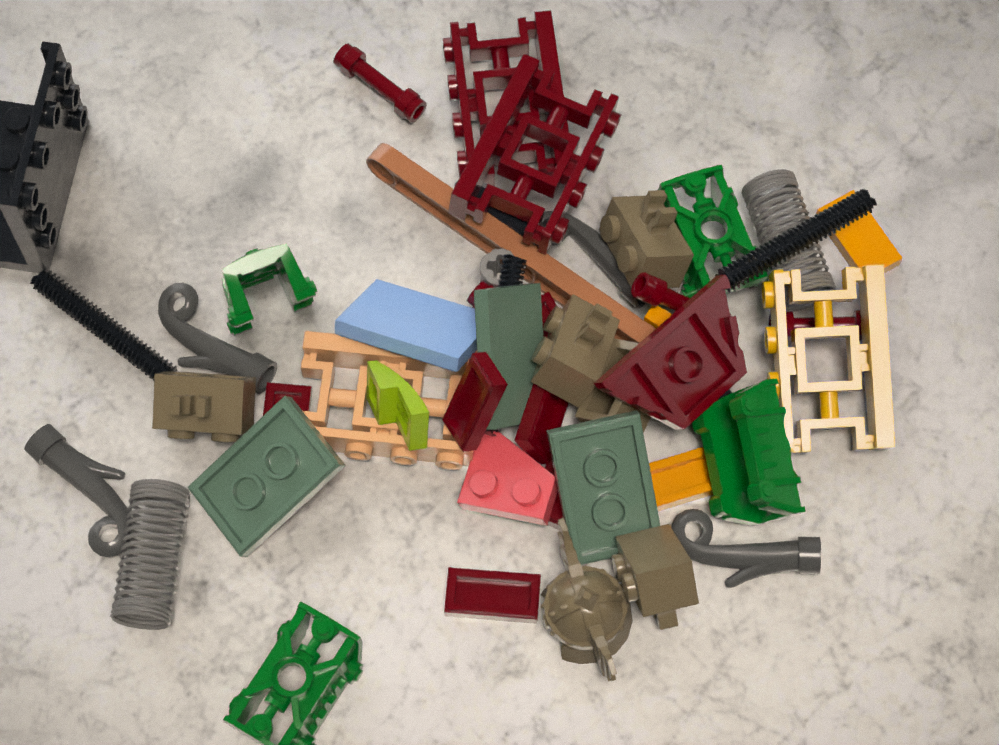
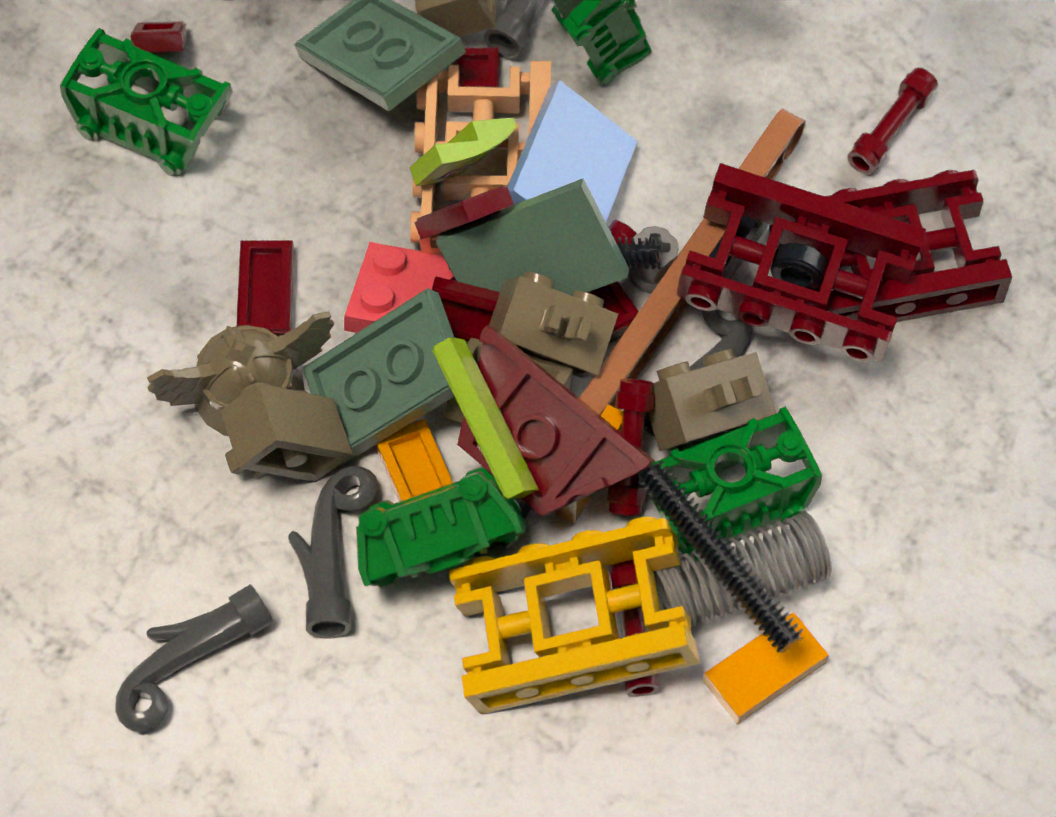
camera: 85 degrees right, 5 degrees down
none -> dark grey plant [115,584,274,731]
none -> dark red tile [130,21,187,52]
none -> lime tile [432,337,539,499]
none -> black tile [770,243,828,290]

